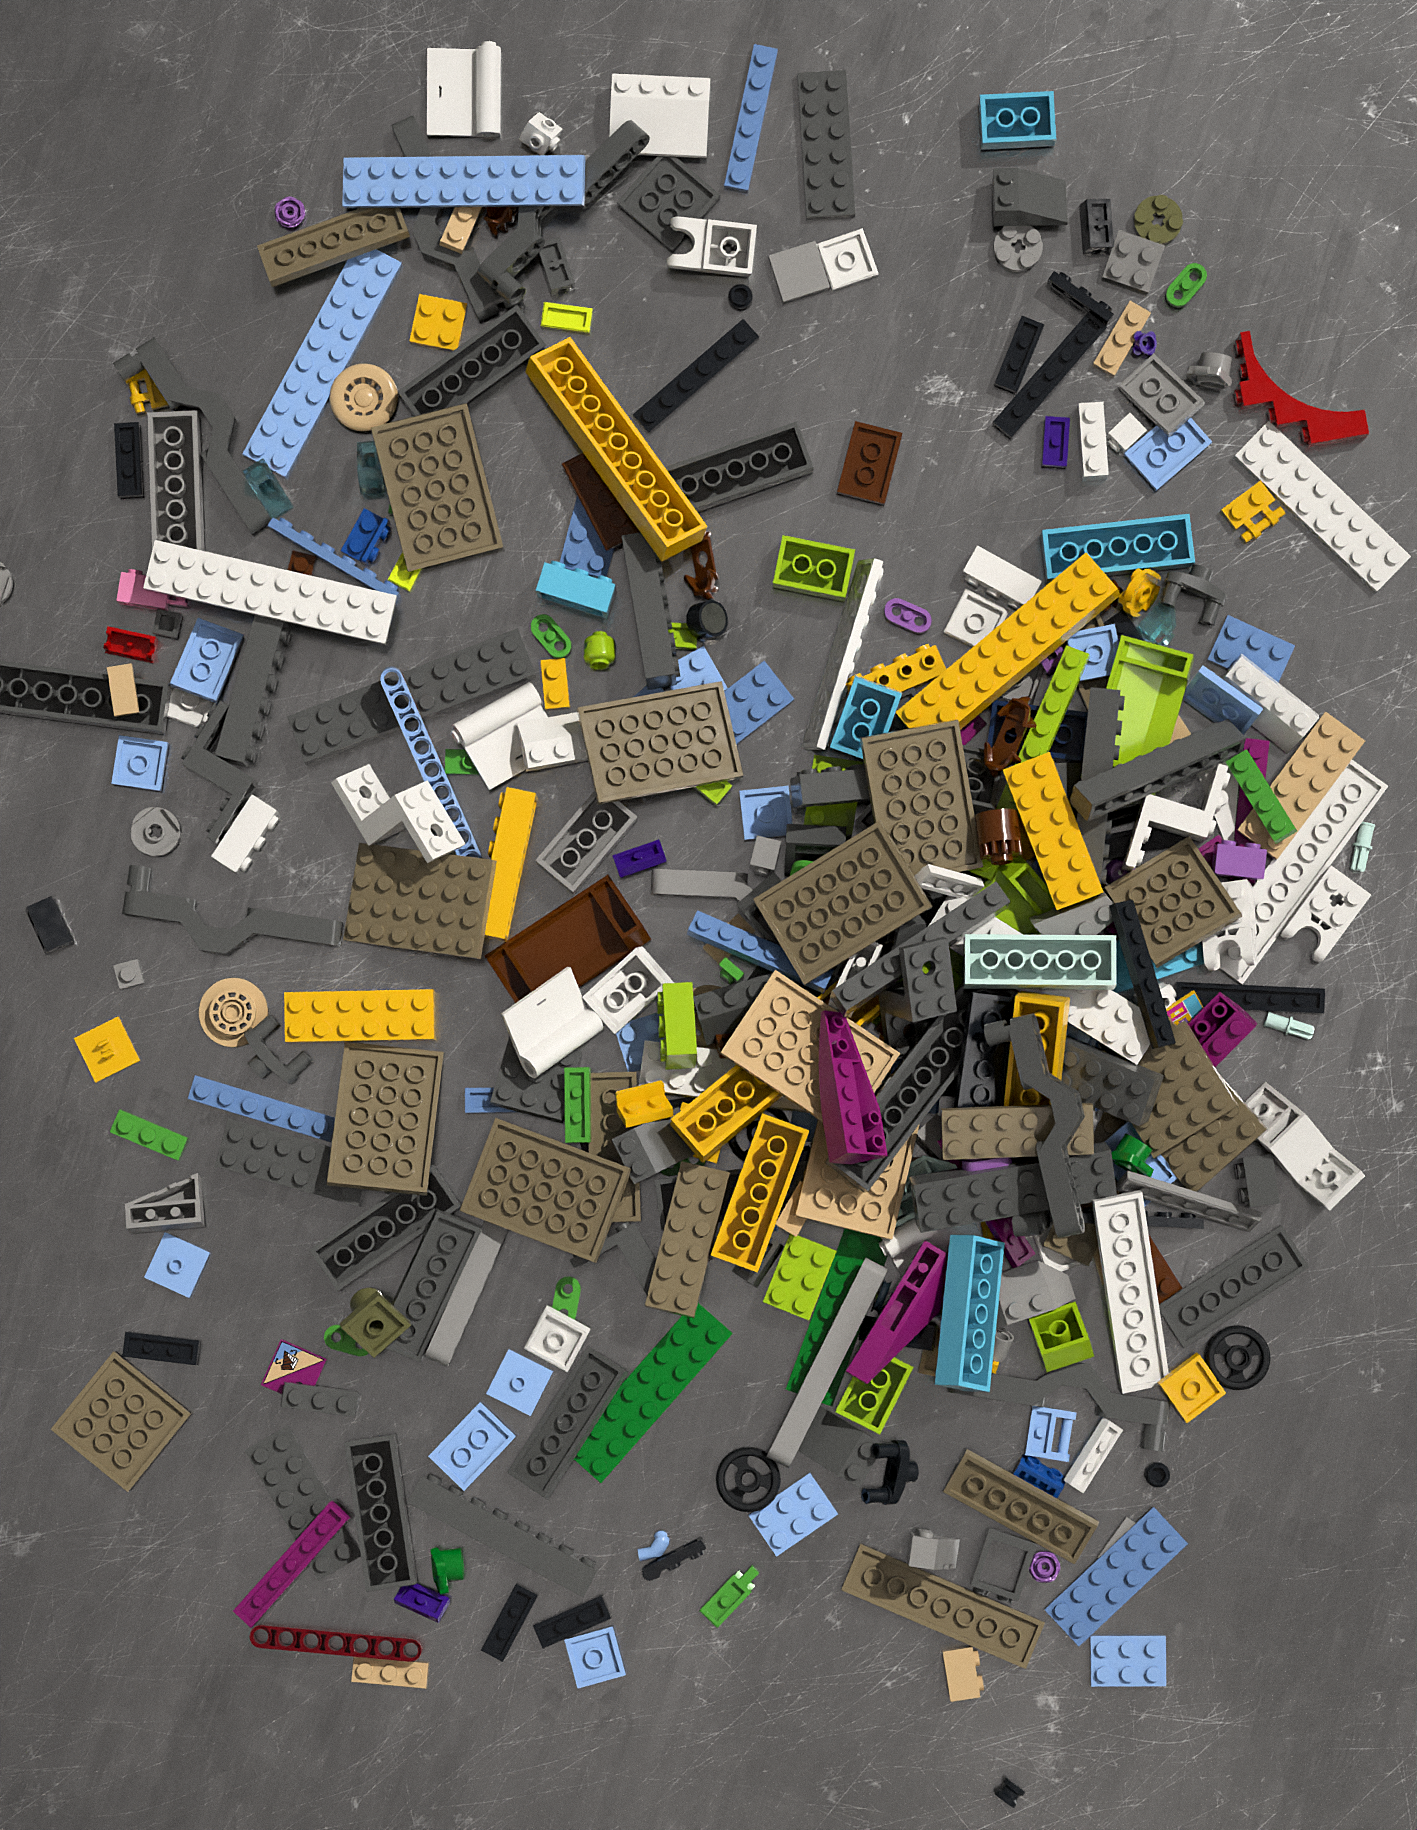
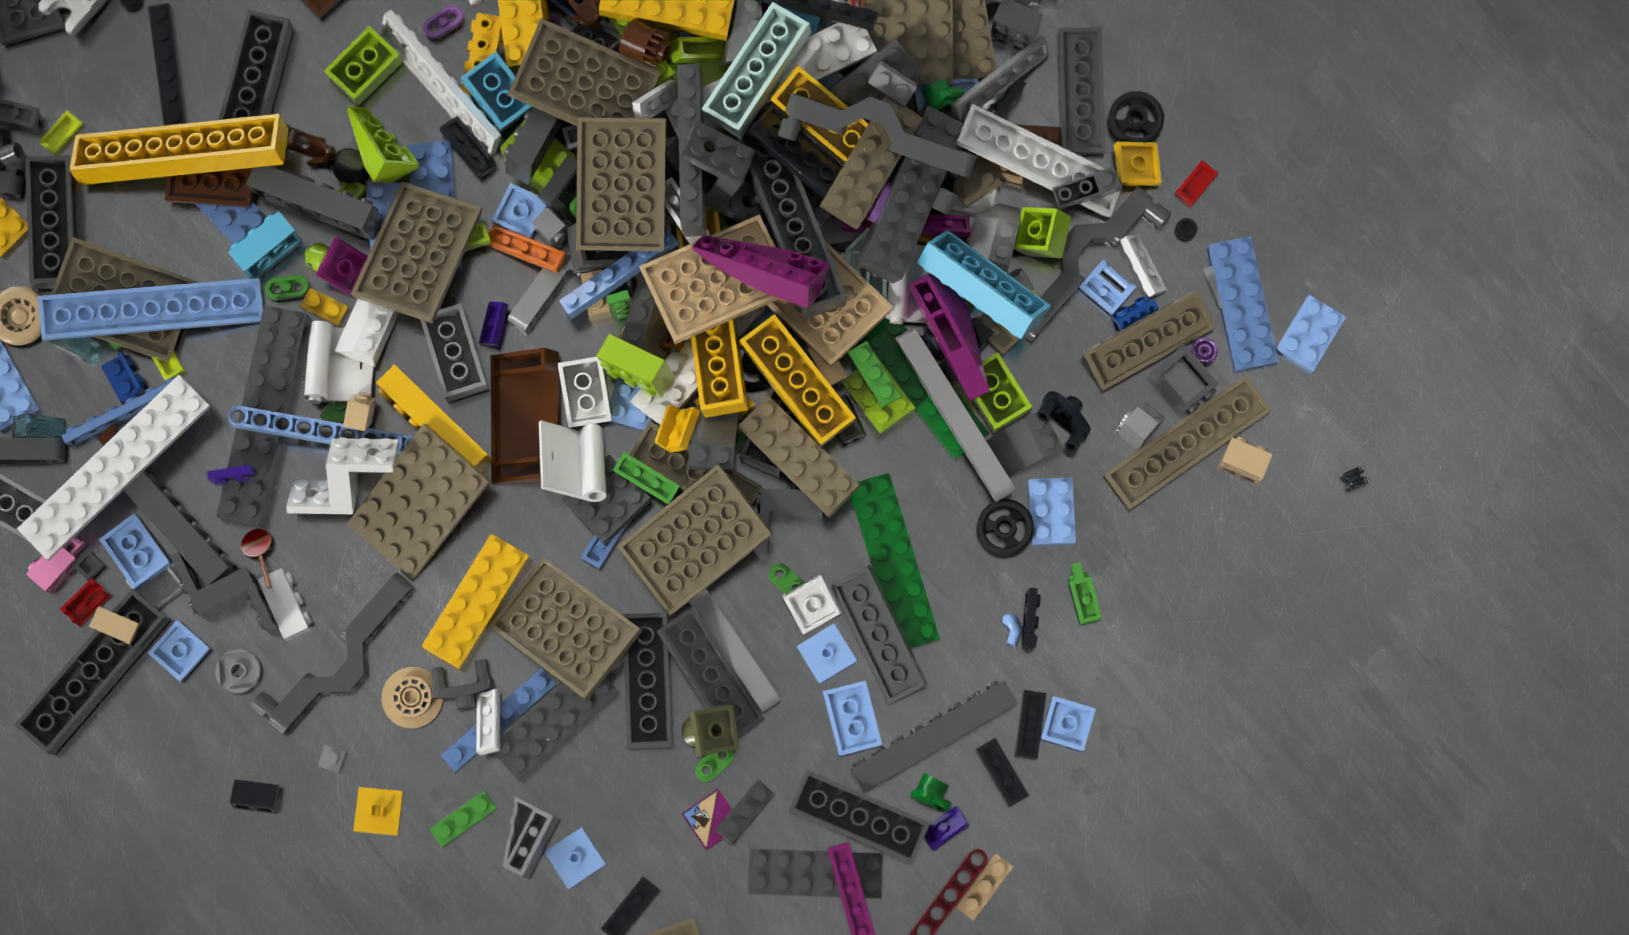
camera: 60 degrees left, 5 degrees down
none -> light blue plate [38,278,263,341]
none -> dark purple plate [207,465,256,486]
none -> piece [241,528,272,589]
none -> magenta tile [315,237,368,296]
none -> tan brick [343,392,376,431]
none -> lime wedge [347,106,420,183]
none -> black plate [439,116,497,179]
none -> white tile [476,689,500,755]
none -> orange tile [486,224,568,274]
none -> bright green plate [848,341,901,409]
none -> light grey brick [868,60,917,106]
none -> dark grey slope [1052,166,1122,209]
none -> red tile [1175,160,1219,207]

